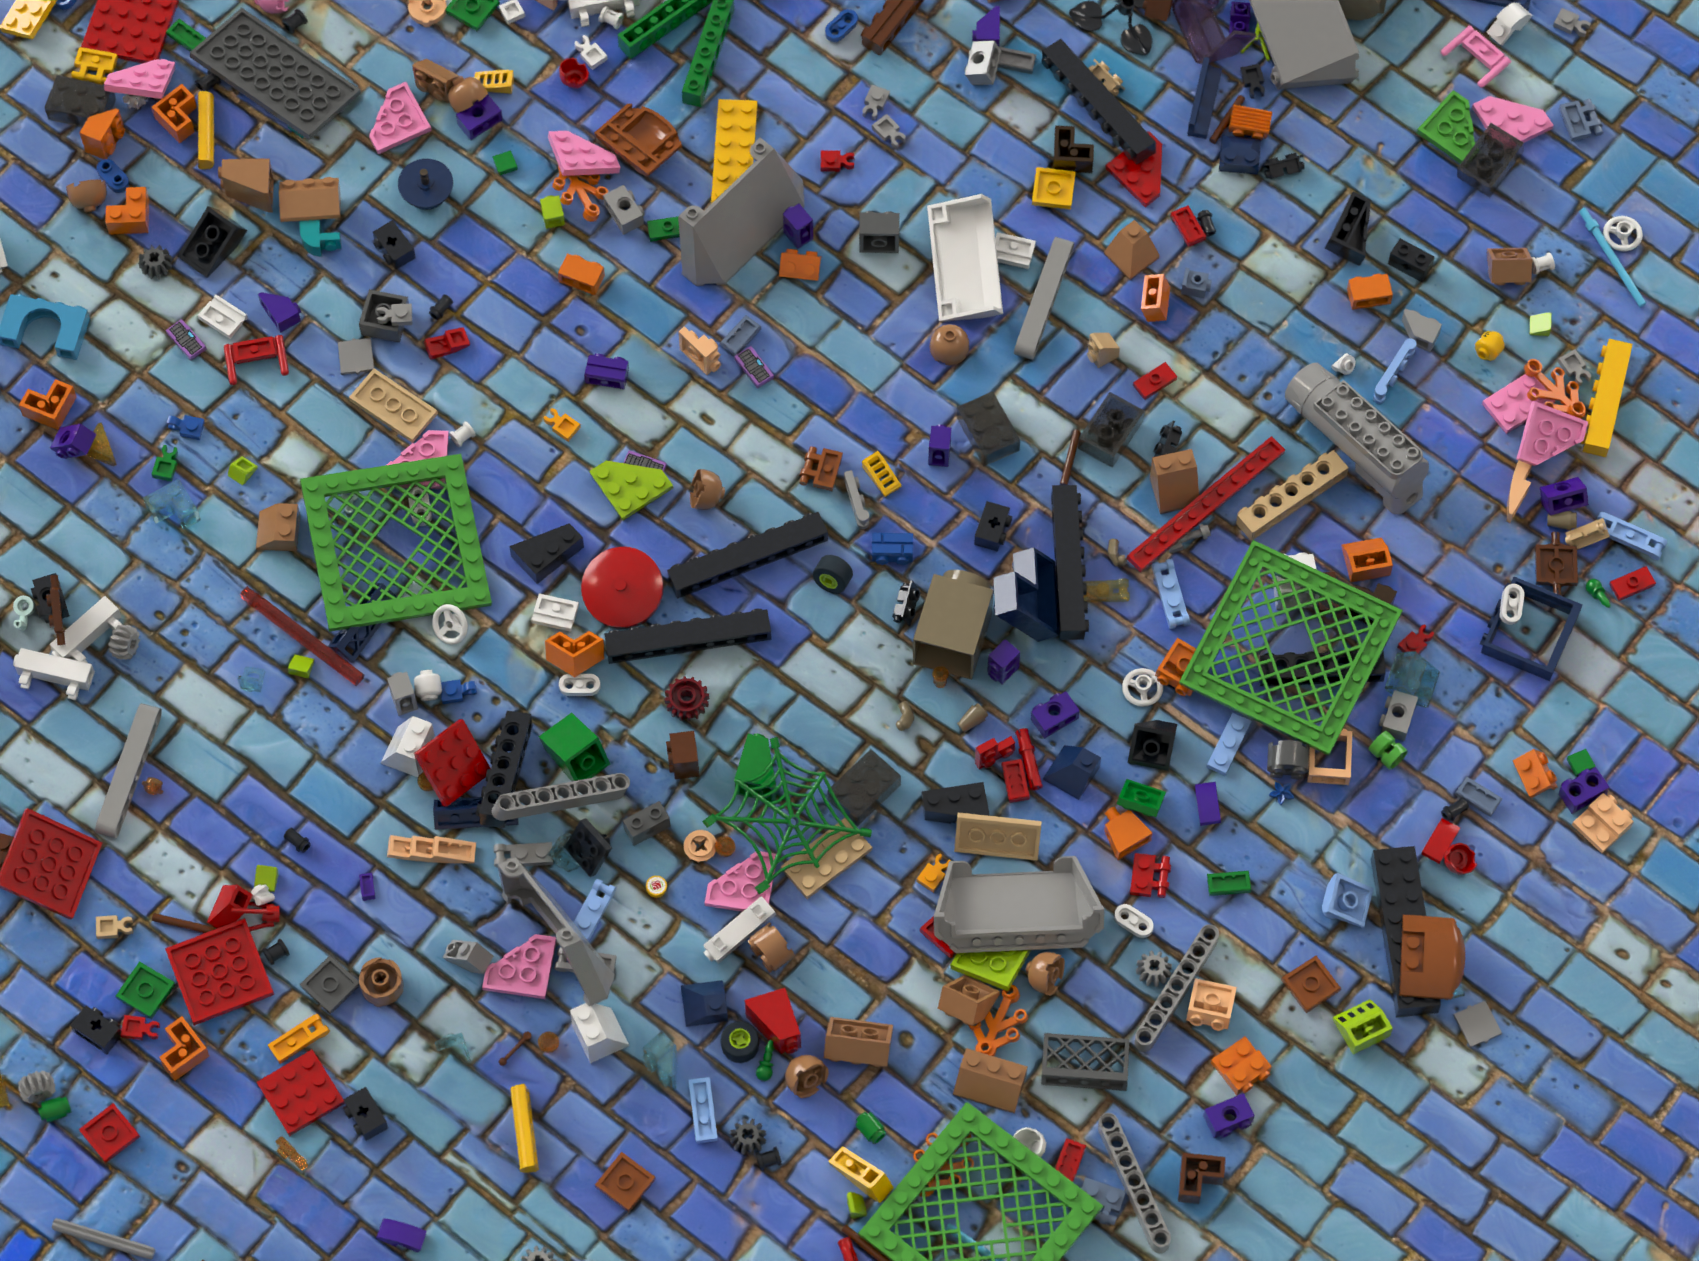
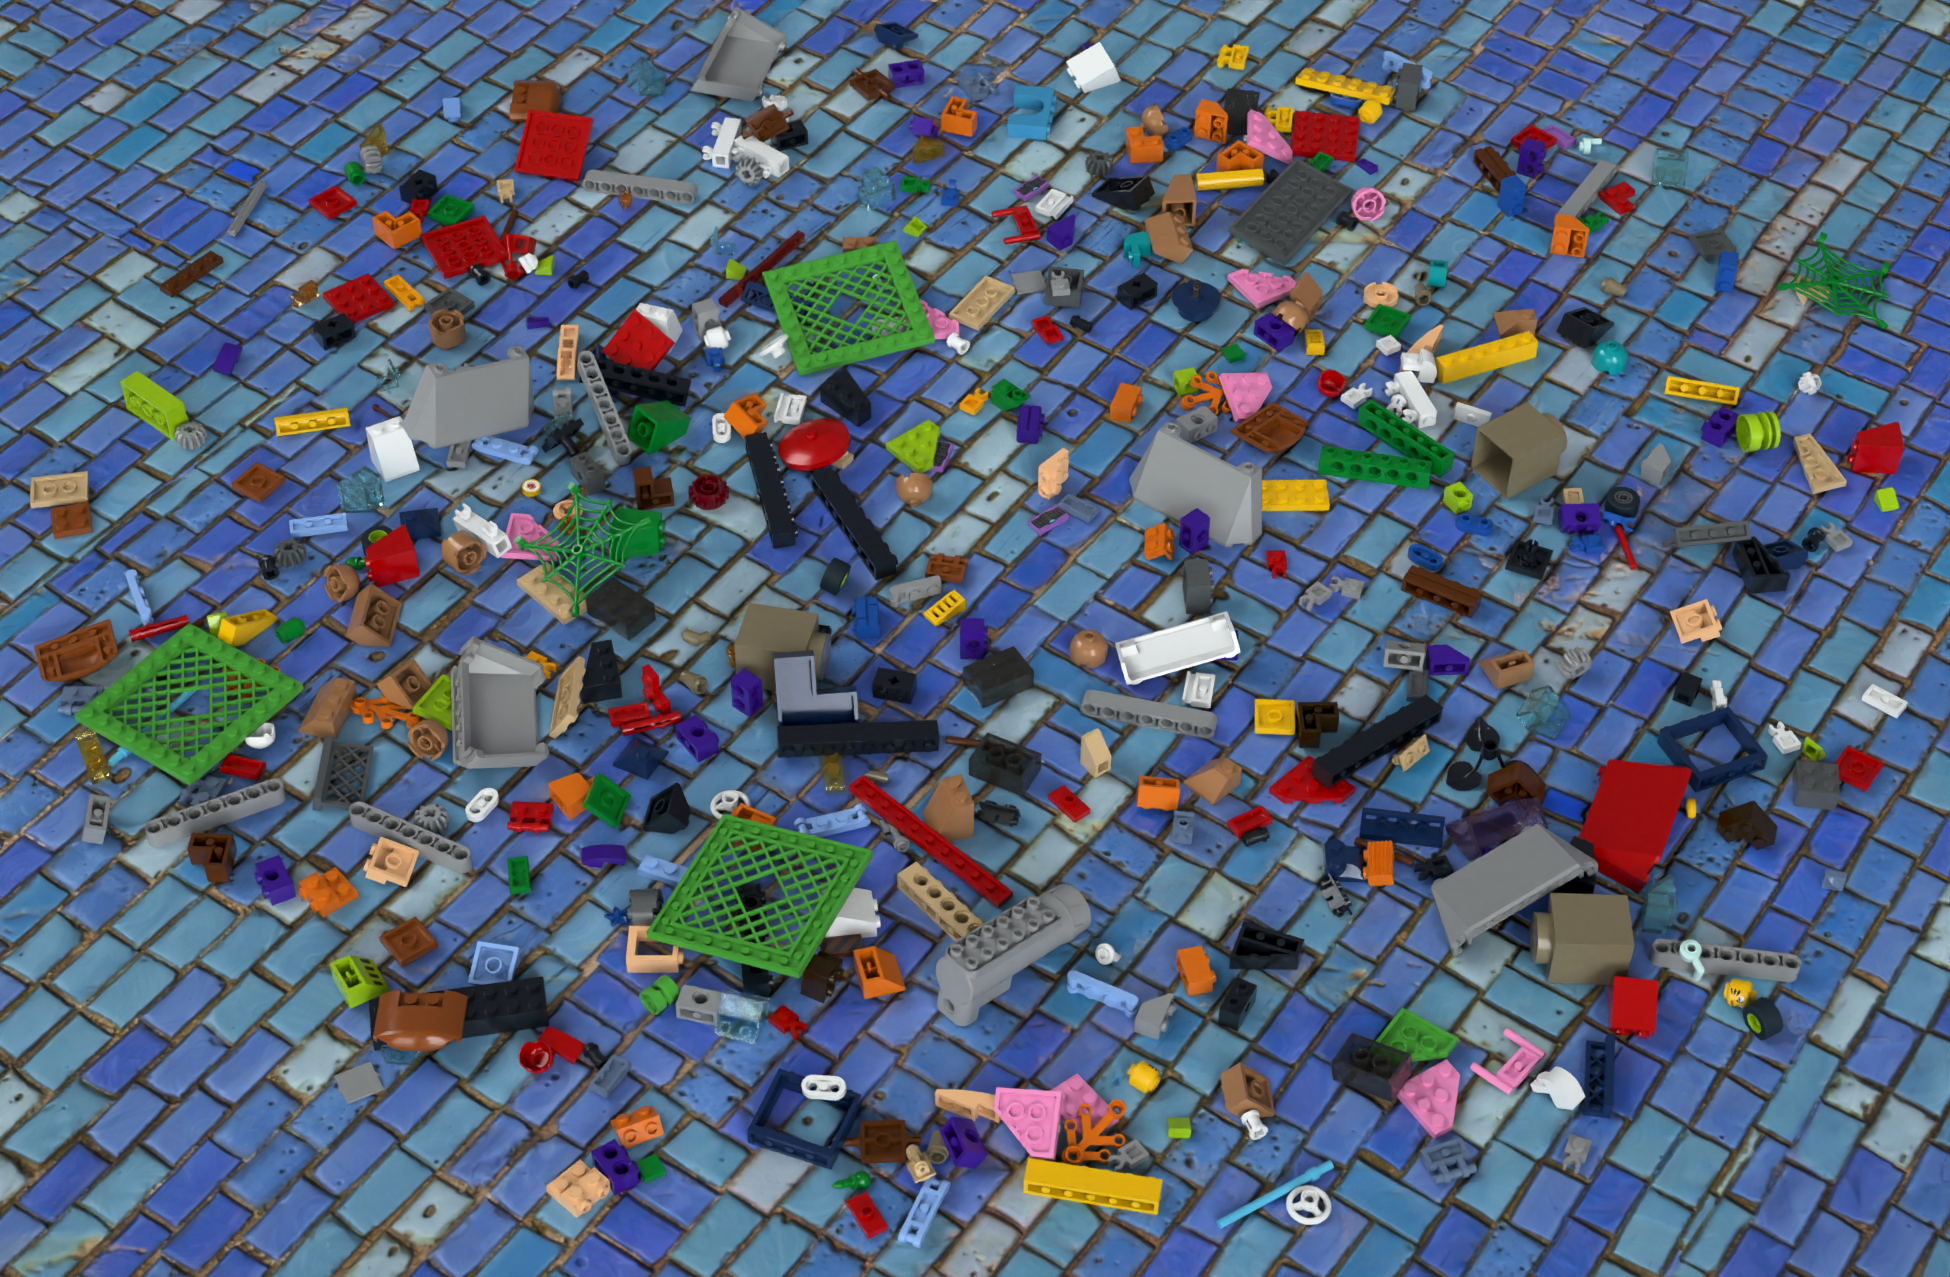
camera: 85 degrees right, 20 degrees down
none -> green slope [991,379,1030,412]

